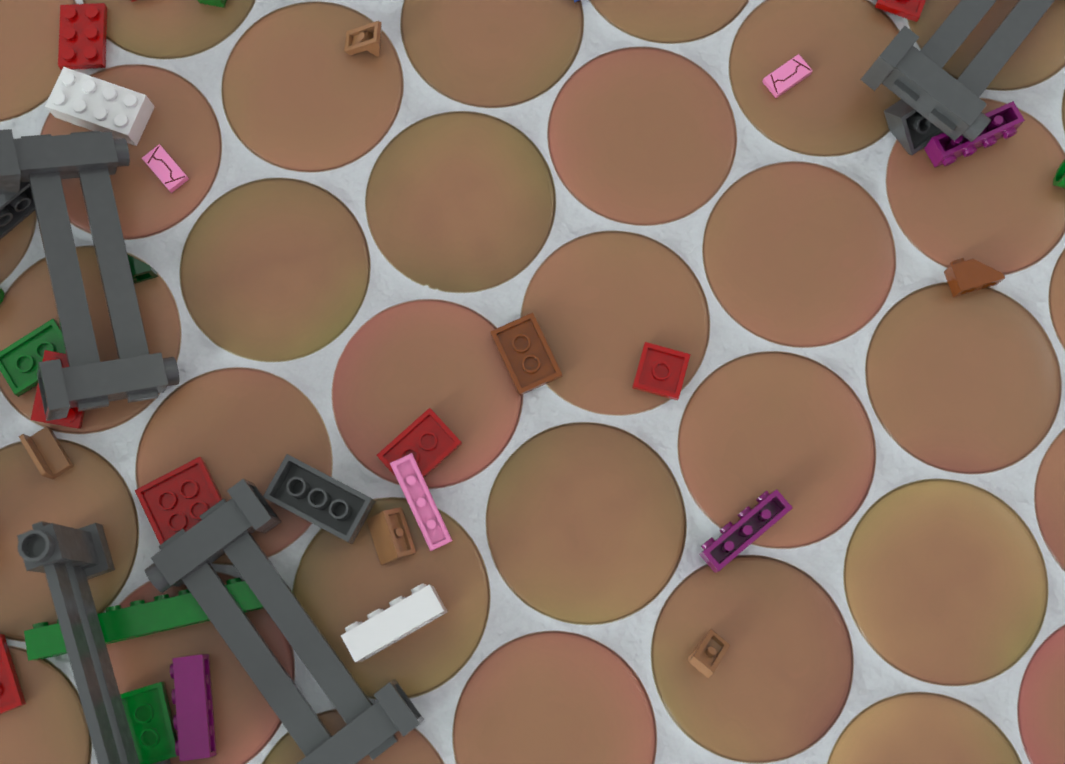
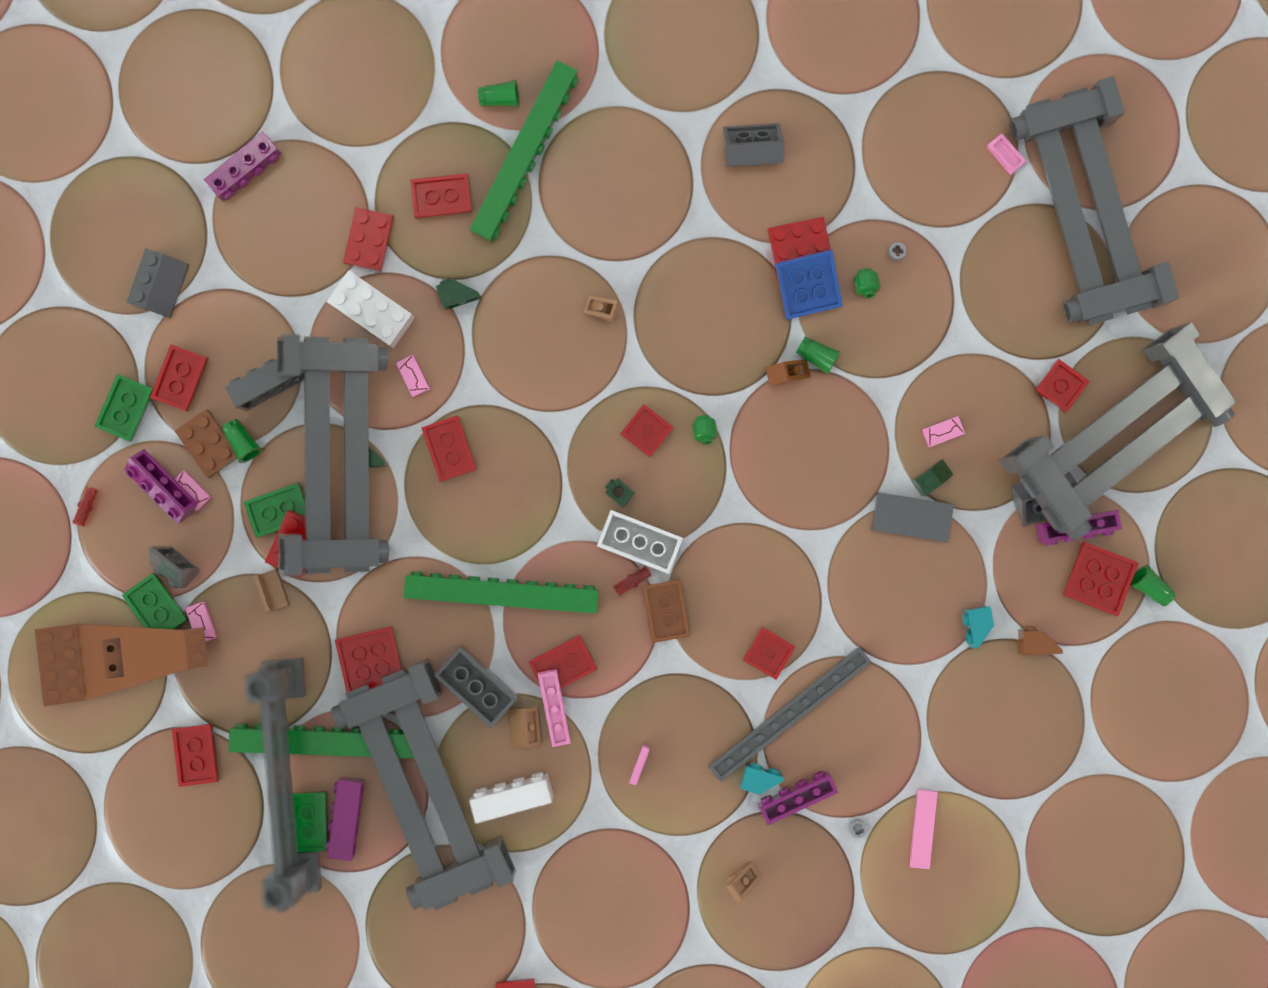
camera: 10 degrees right, 10 degrees up
none -> green brick [404,571,599,614]
none -> red plate [421,415,477,482]
none -> dark green slope [436,279,481,311]
none -> white brick [597,510,683,574]
none -> dark green brick [605,478,635,508]
none -> clear red pin [613,566,652,596]
none -> red plate [620,404,674,457]
none -> bright pink tile [629,744,650,785]
none -> green head [692,415,718,445]
none -> dark grey plate [708,646,871,782]
none -> teal slope [739,762,784,795]
none -> dark orange slope [766,359,811,386]
none -> green plant [796,337,841,375]
none -> light grey bush [849,819,867,838]
none -> dark grey tile [871,492,954,542]
none -> bright pink tile [909,789,938,869]
none -> dark green slope [911,459,953,496]
none -> teal slope [962,606,994,649]
none -> red plate [1062,542,1139,617]

